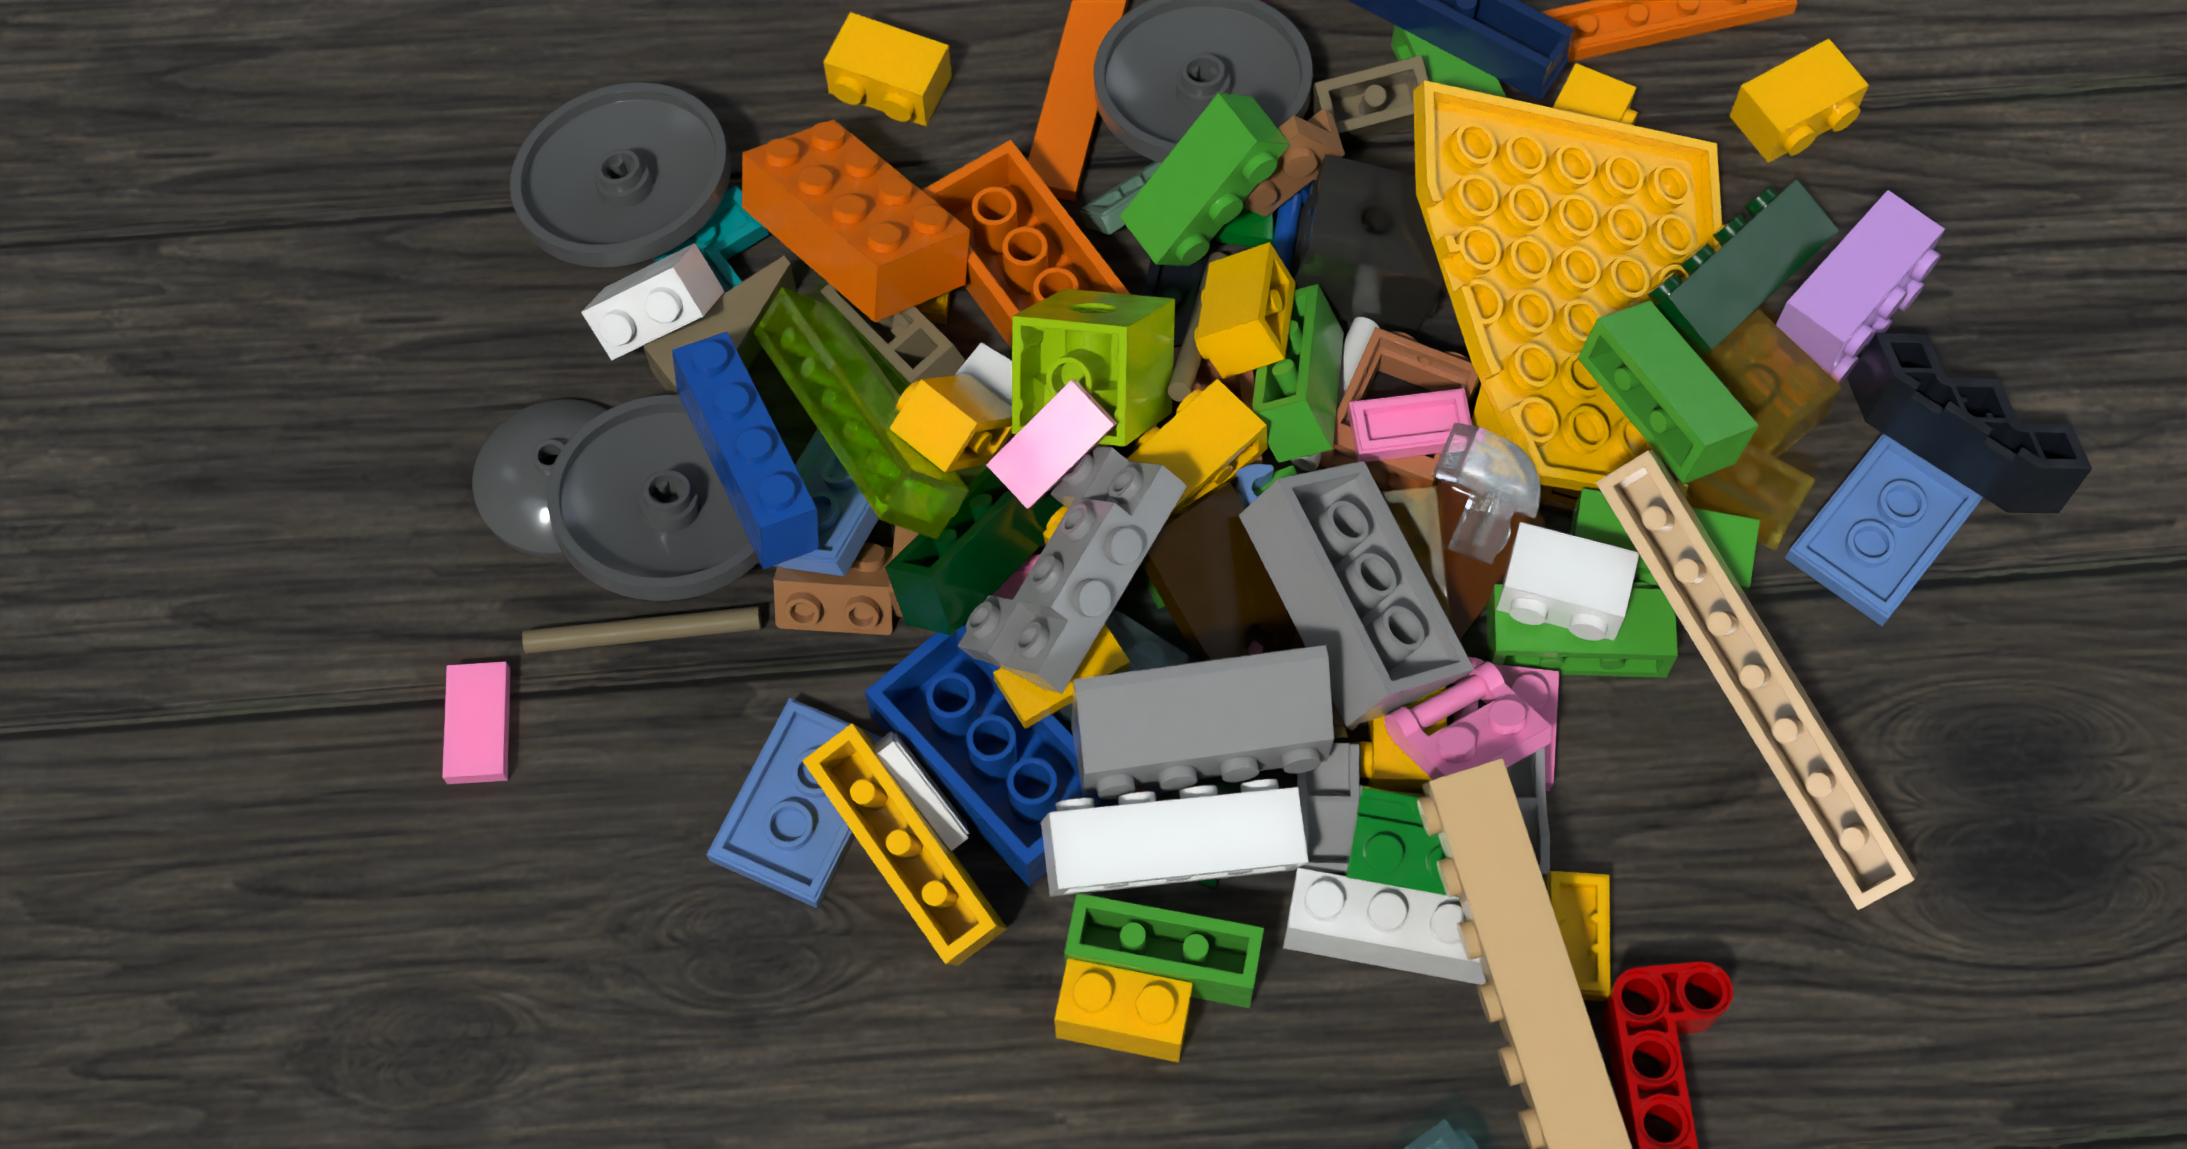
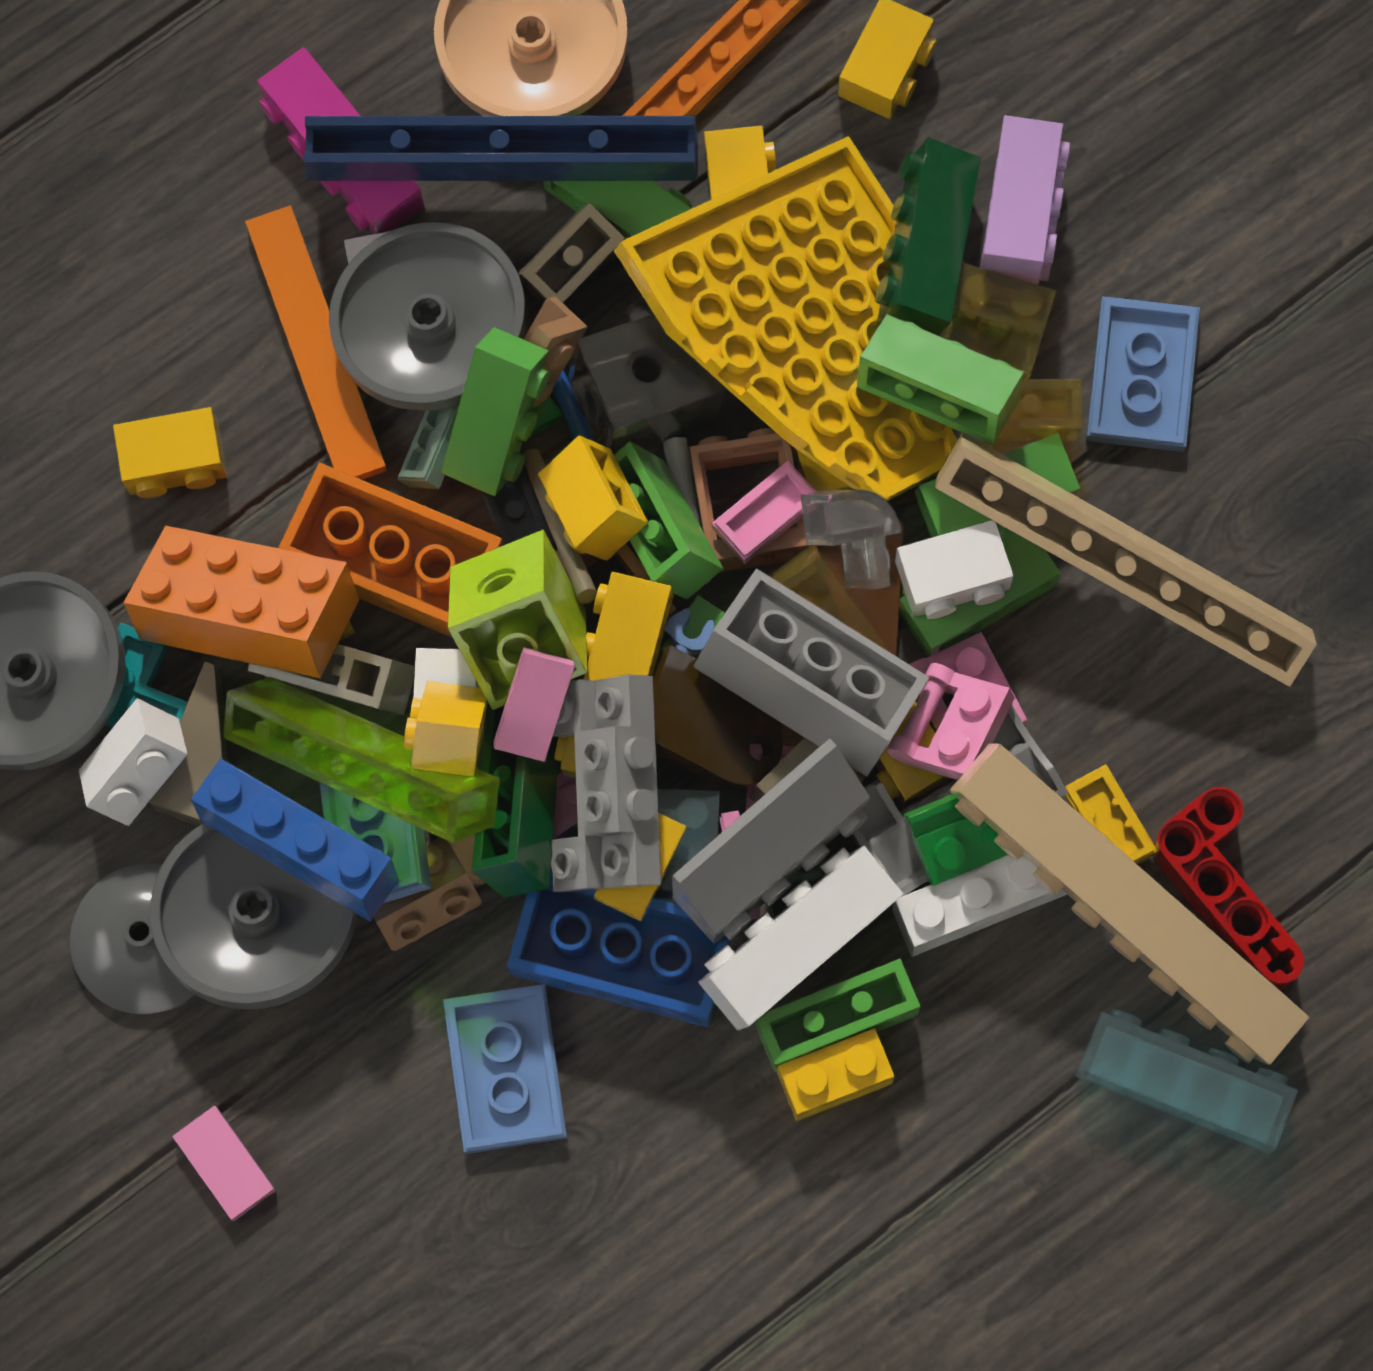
camera: 30 degrees left, 10 degrees up
dark tan bar [522,606,761,654] -> none
yellow brick [802,723,1008,966] -> none
white tile [875,731,969,851] -> none
black brick [1847,333,2092,514] -> none

